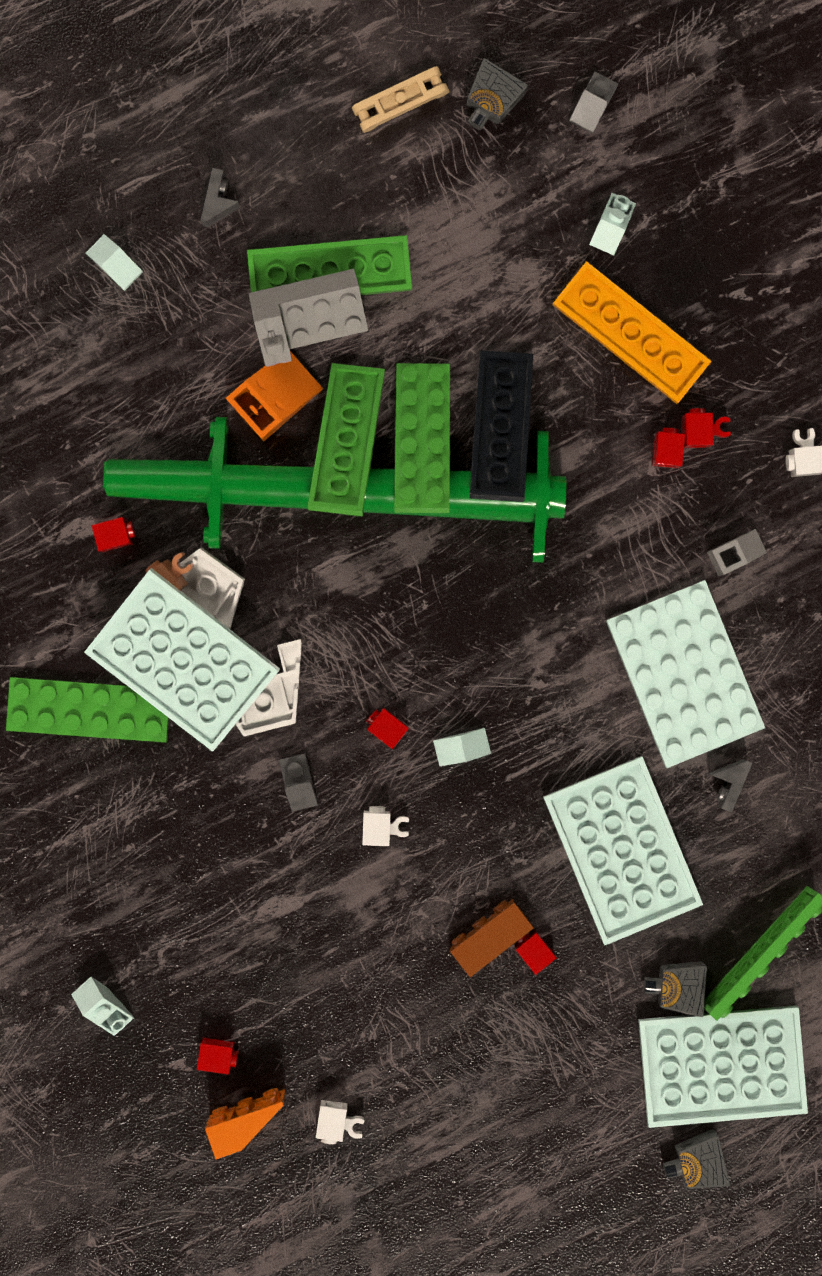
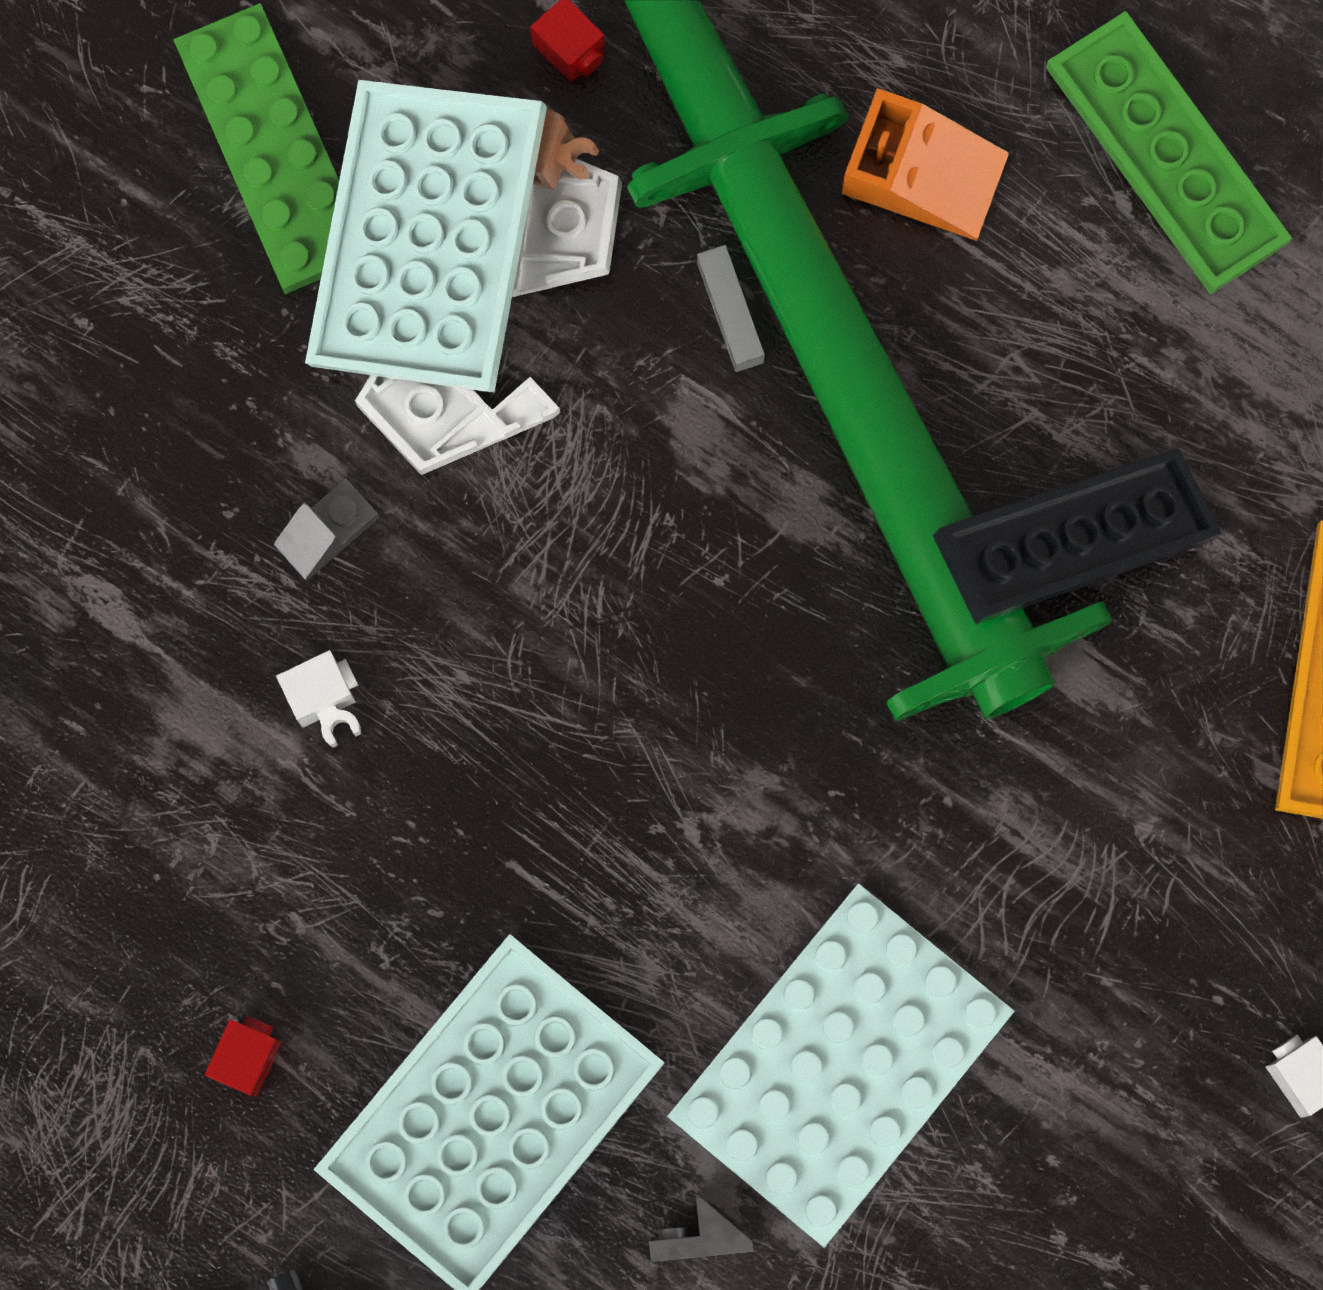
camera: 60 degrees right, 10 degrees down
light grey hinge [249,269,368,367] -> none
bright green plate [308,363,385,516] -> none
red brick [367,708,409,749] -> none
bright green plate [394,363,450,513] -> none
light aqua slope [433,728,491,766] -> none
dark orange brick [450,899,534,977] -> none
red brick [652,428,685,468] -> none
red brick [682,408,731,448] -> none
light grey slope [707,529,767,576] -> none
none -> light grey piece [697,245,765,372]

